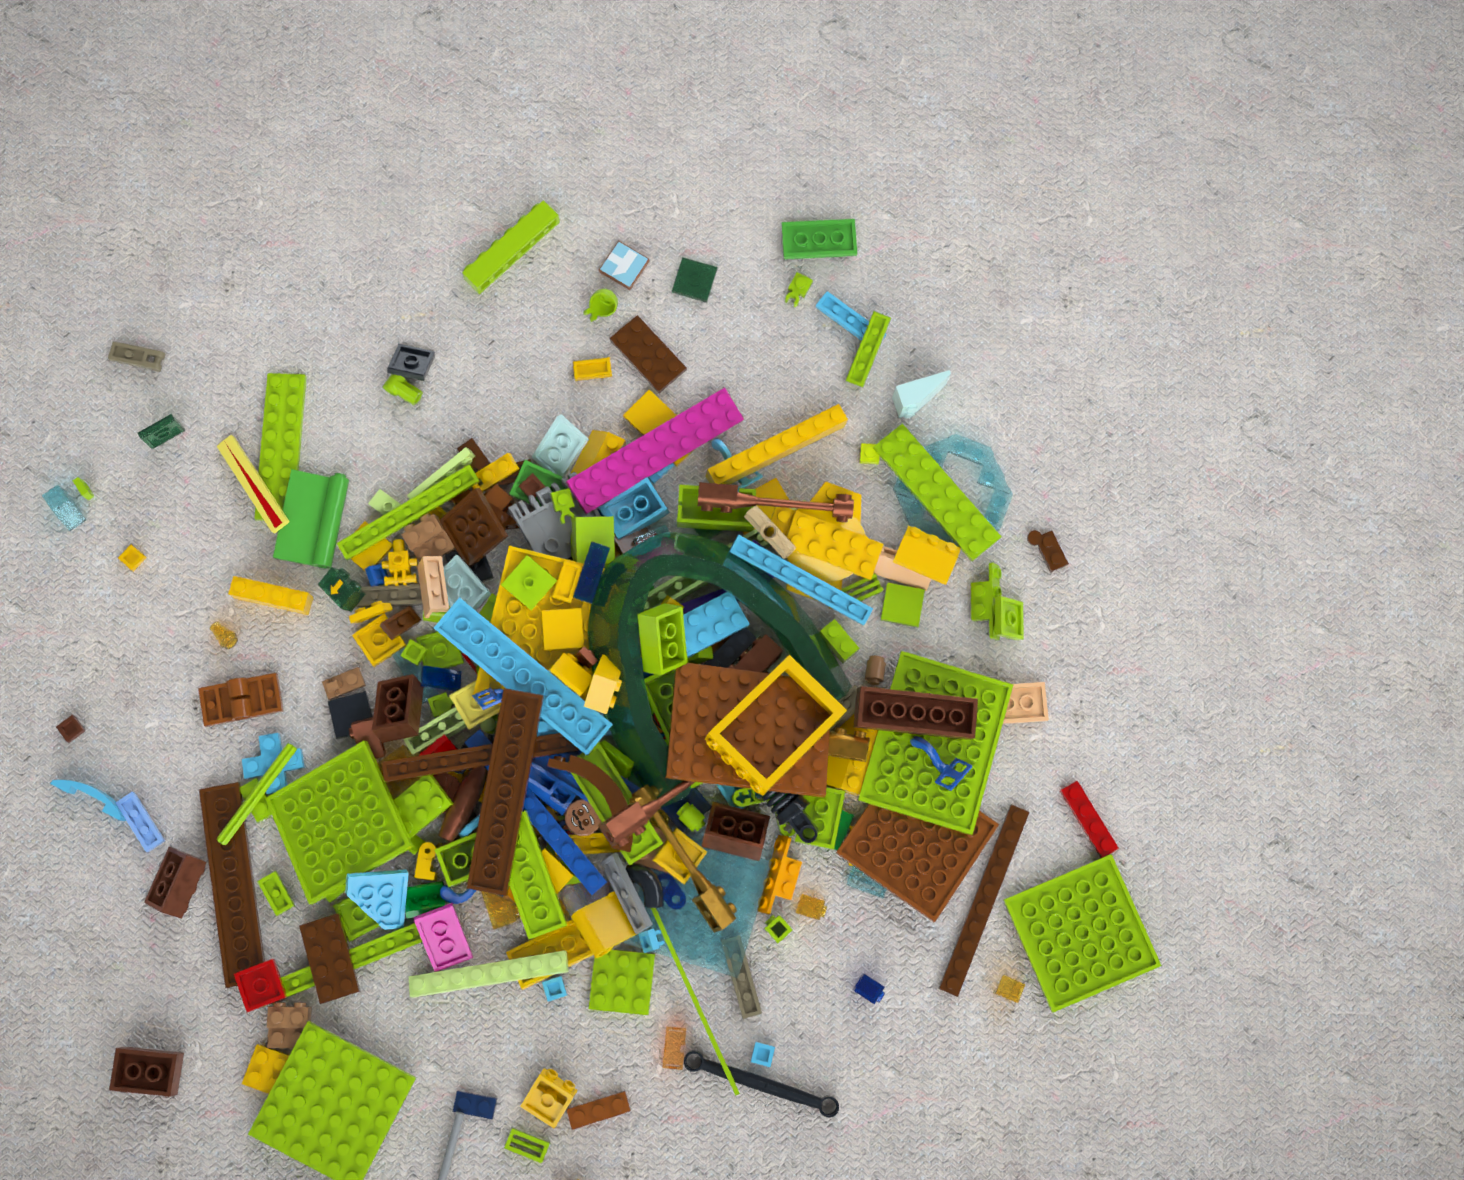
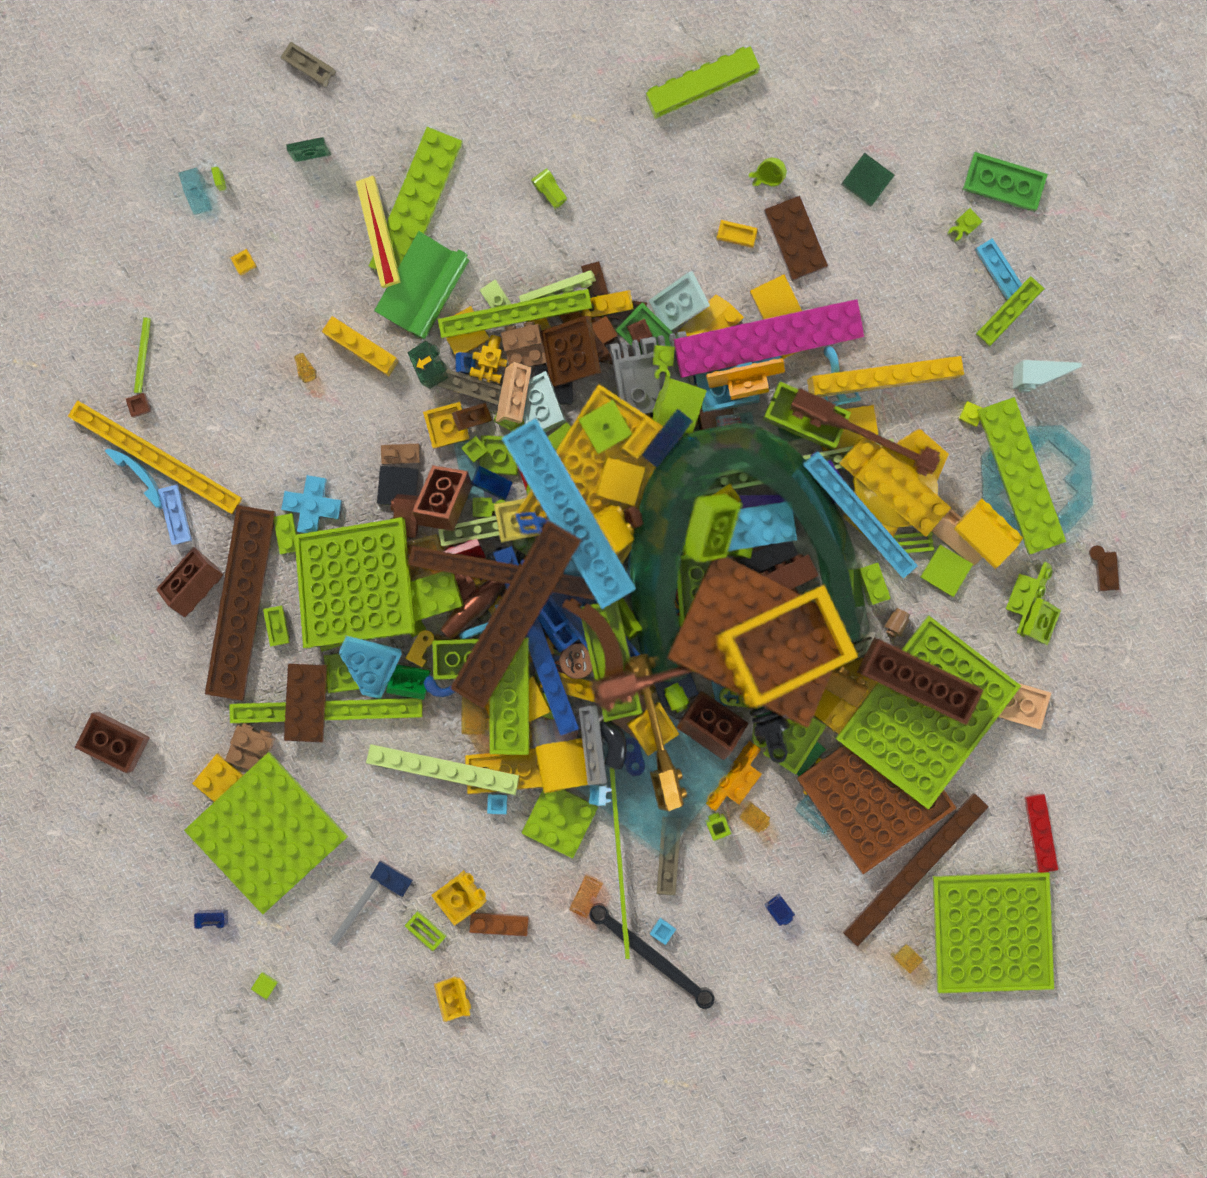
camera: 25 degrees right, 10 degrees up
dark orange plate [198,673,284,727] -> none
lime axle [217,743,297,845] -> none
red plate [234,959,287,1013] -> none
yellow plate [348,600,393,623] -> none
black tile [387,344,435,381] -> none
plate [414,903,473,972] -> none
yellow slope [584,654,622,714] -> none
tile [599,240,650,290] -> none
tan piece [744,505,796,559] -> none
blue piece [910,736,972,791] -> none
none -> yellow plate [67,400,243,514]
none -> lime bar [134,317,151,394]
none -> light orange bracket [706,358,785,400]

